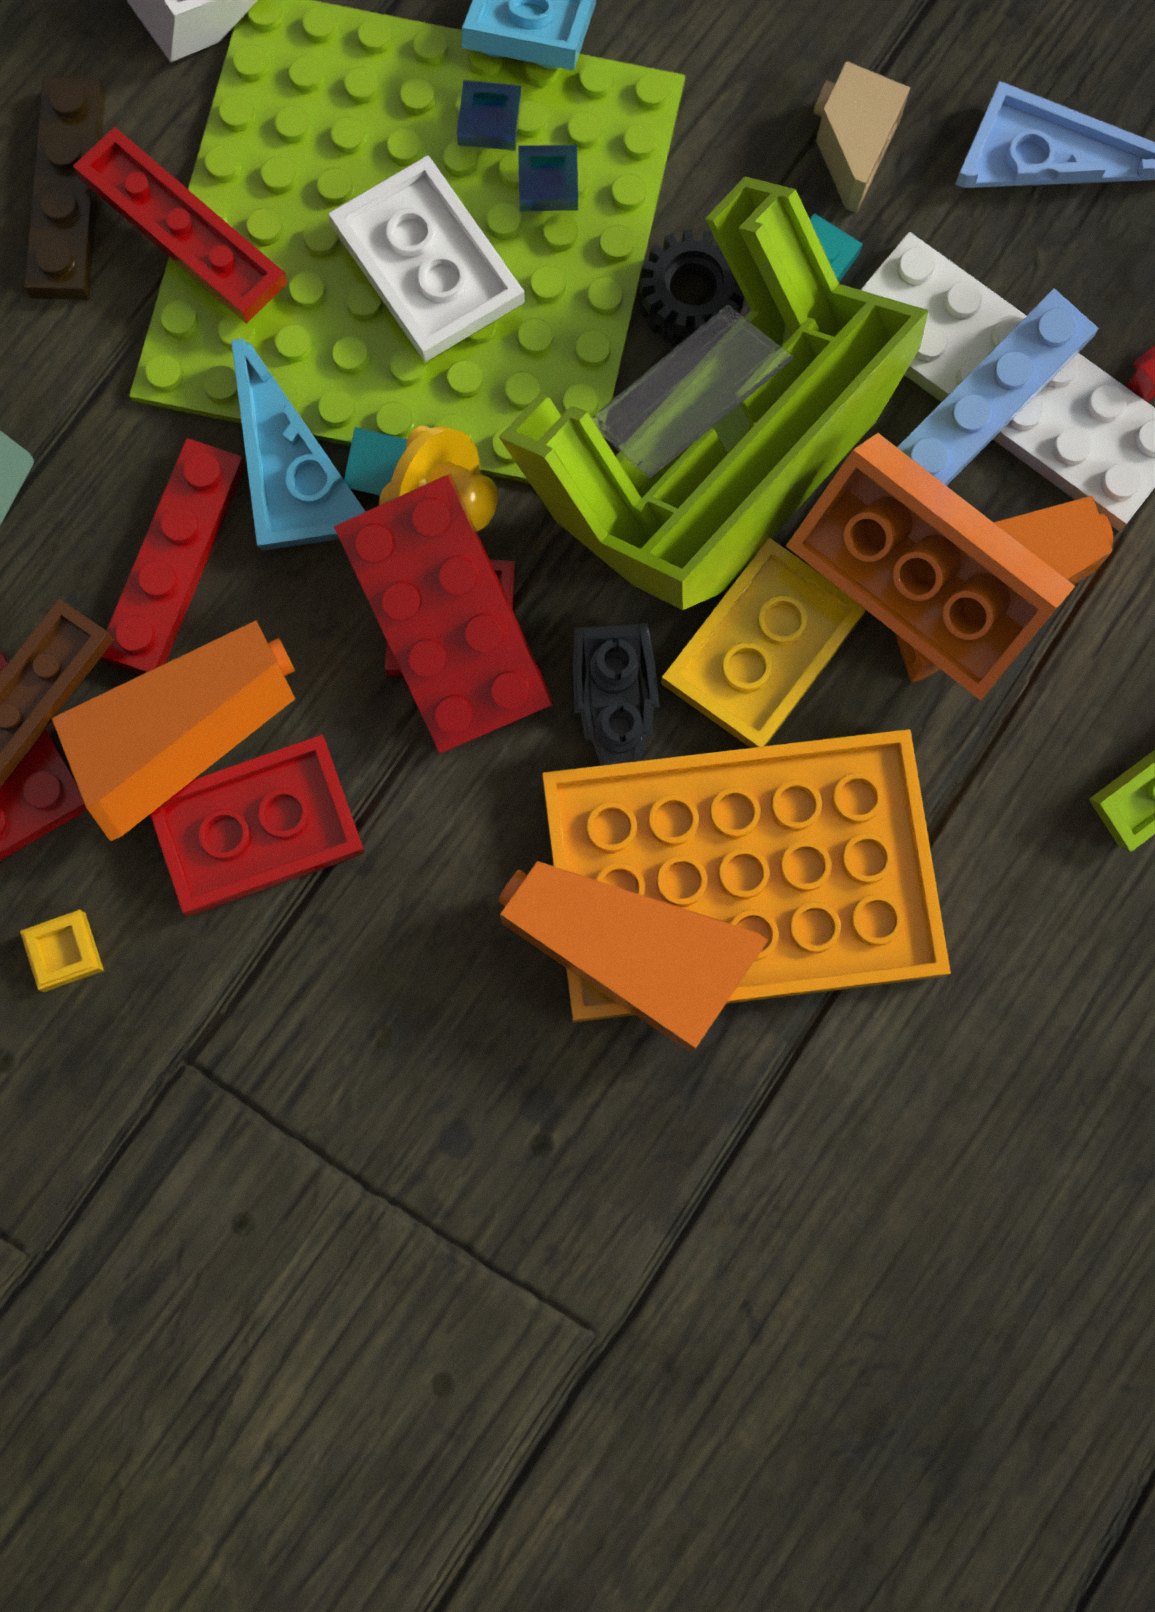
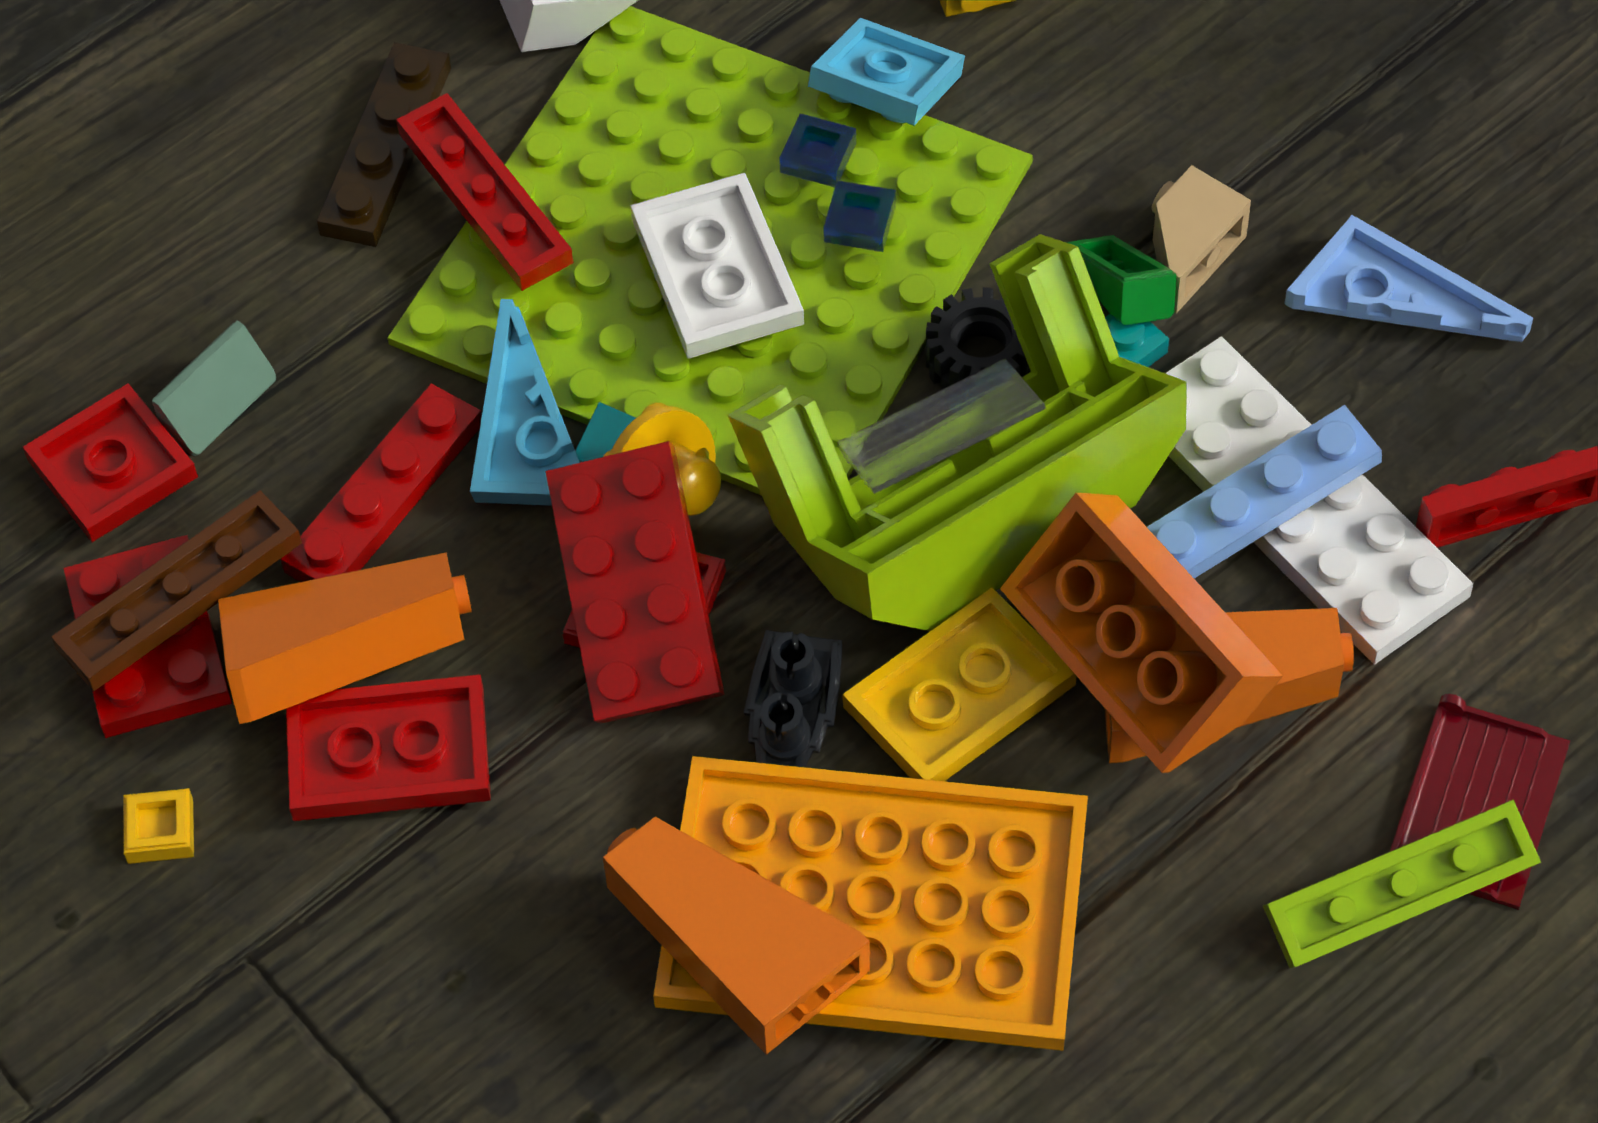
camera: 20 degrees right, 20 degrees down
none -> green slope [1066,235,1176,325]

